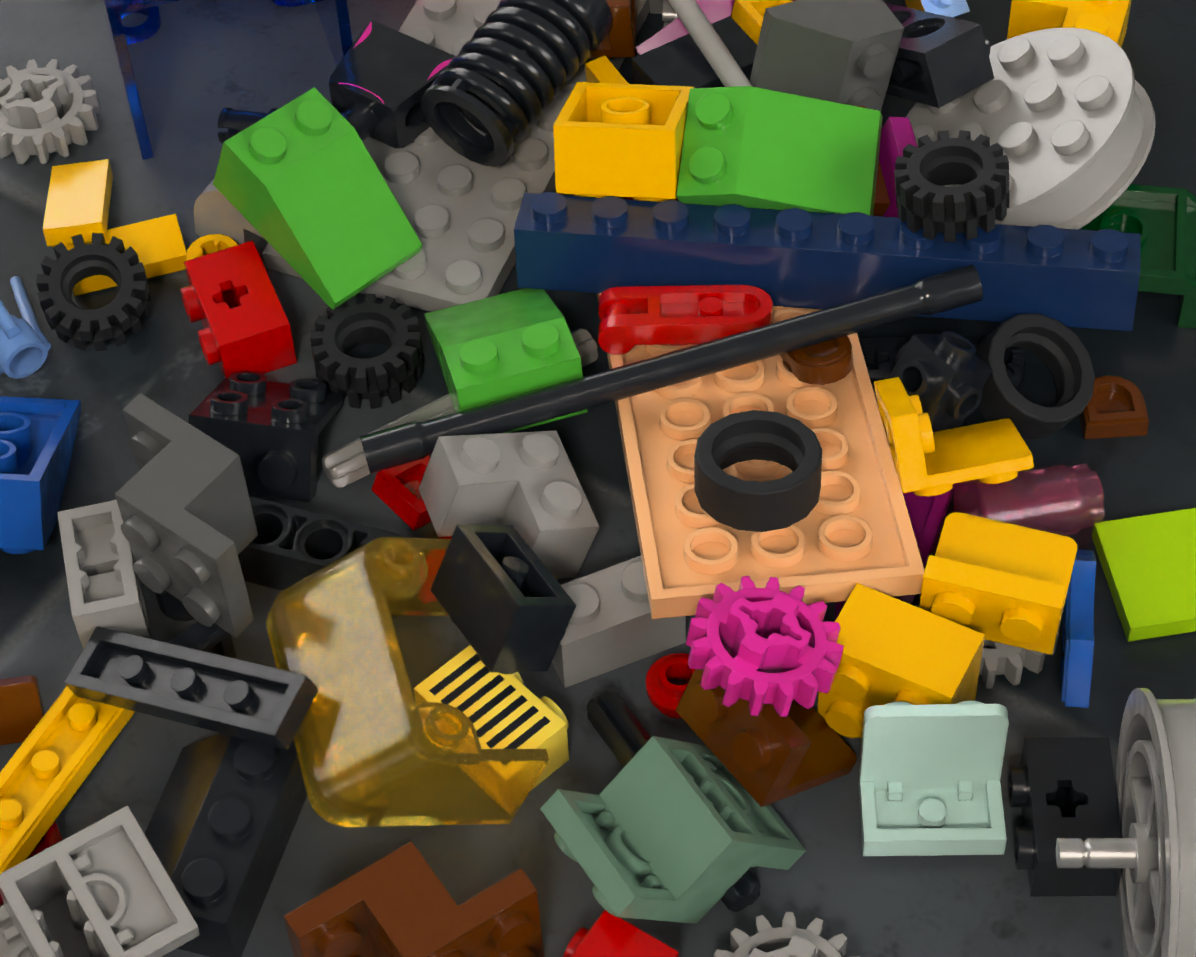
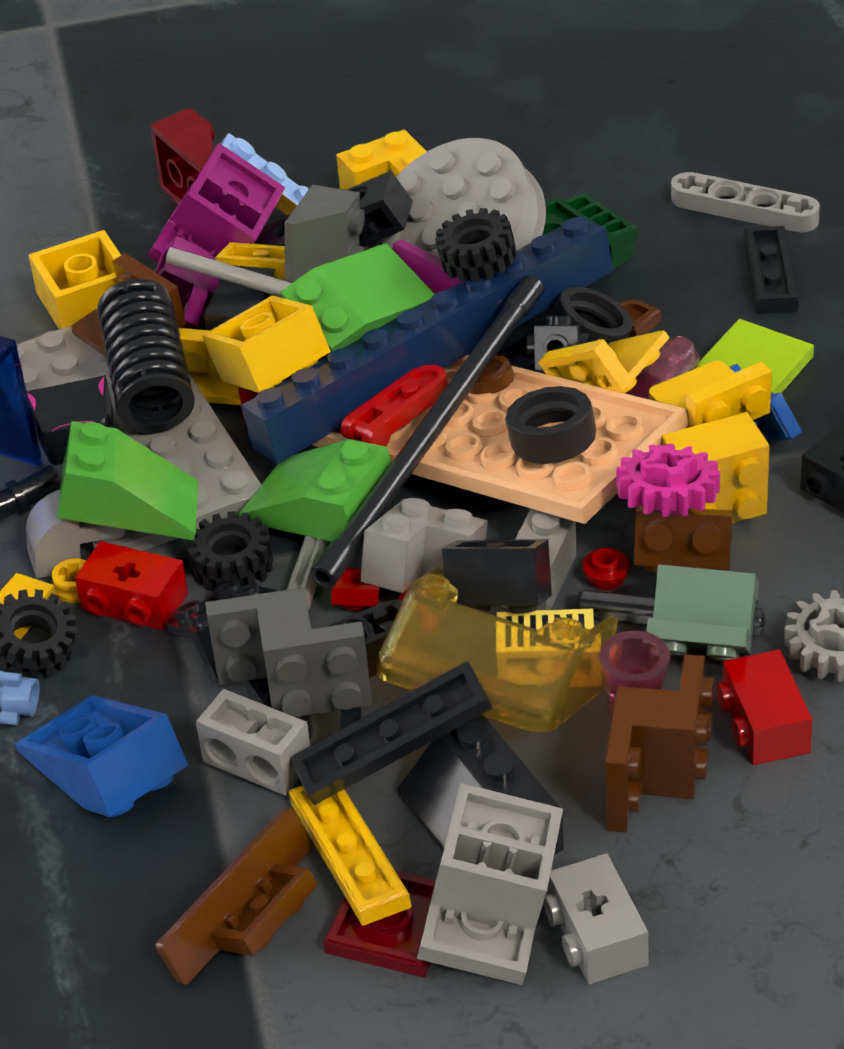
camera: 45 degrees left, 10 degrees down
light aqua bracket [858,701,1009,856] -> none
none -> clear pink plant [599,631,670,724]

